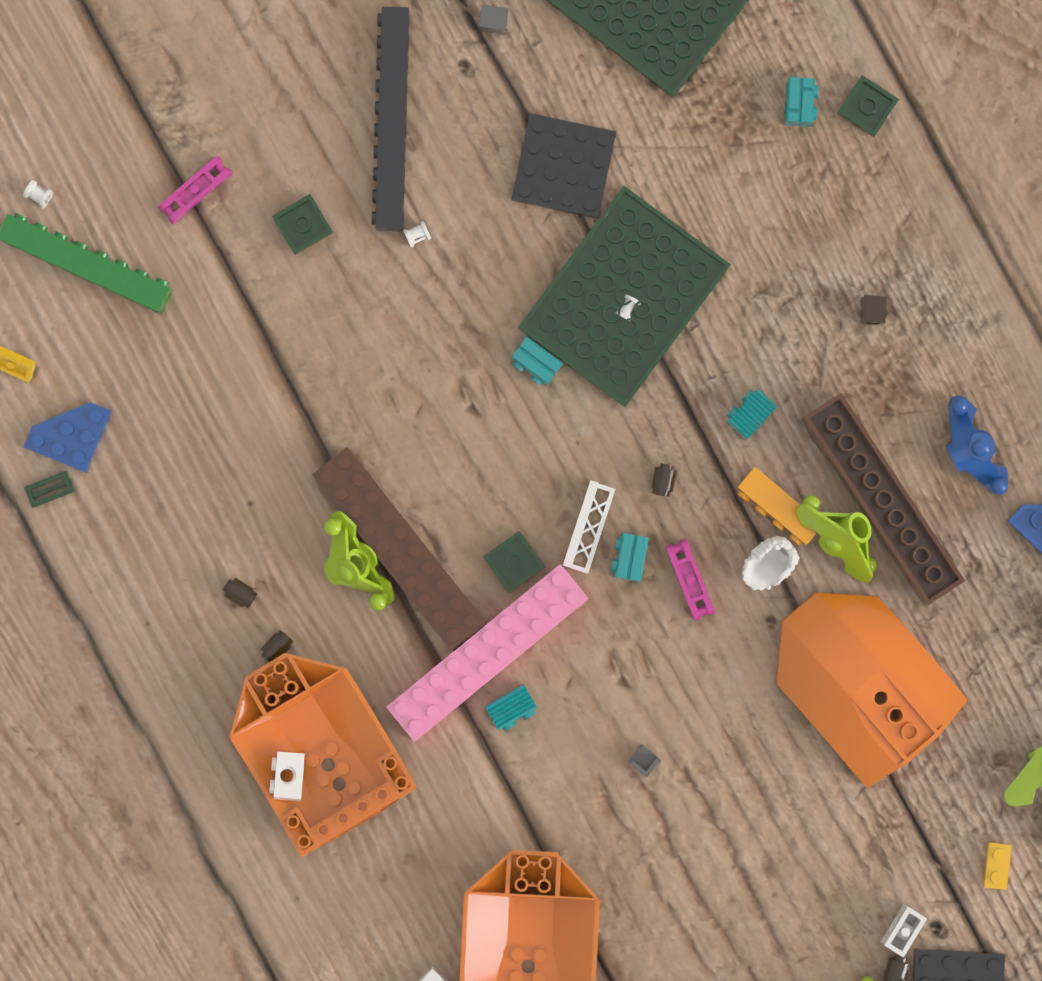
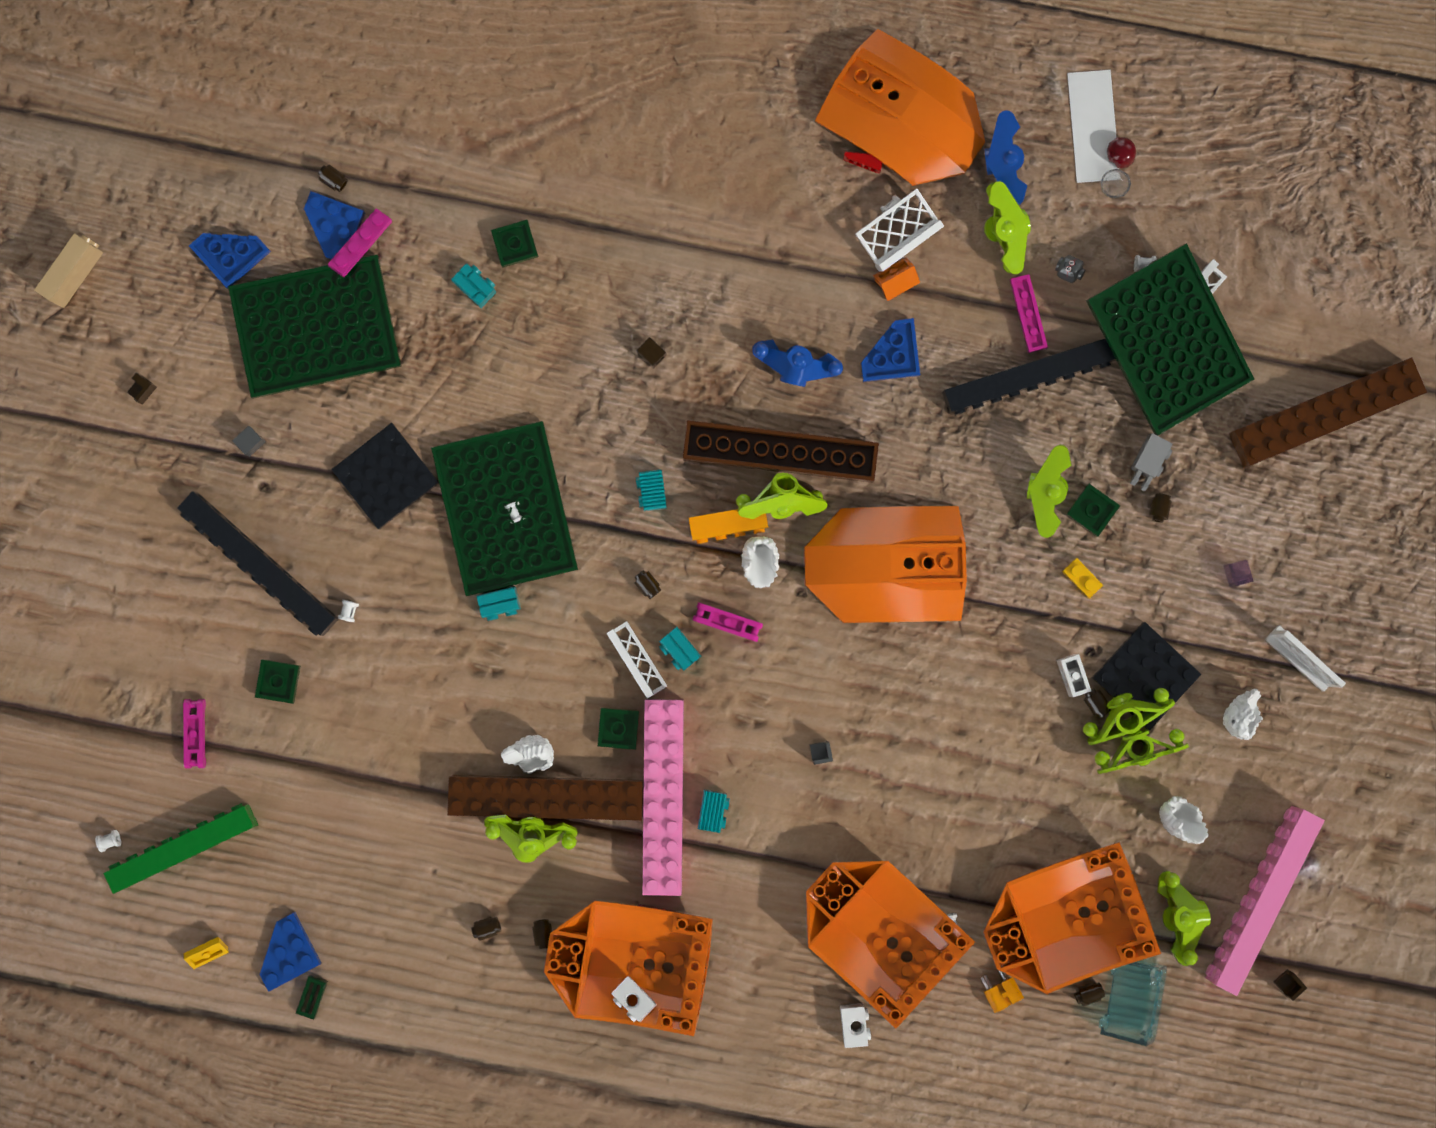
camera: 45 degrees left, 0 degrees up
none -> white piece [501,735,554,774]

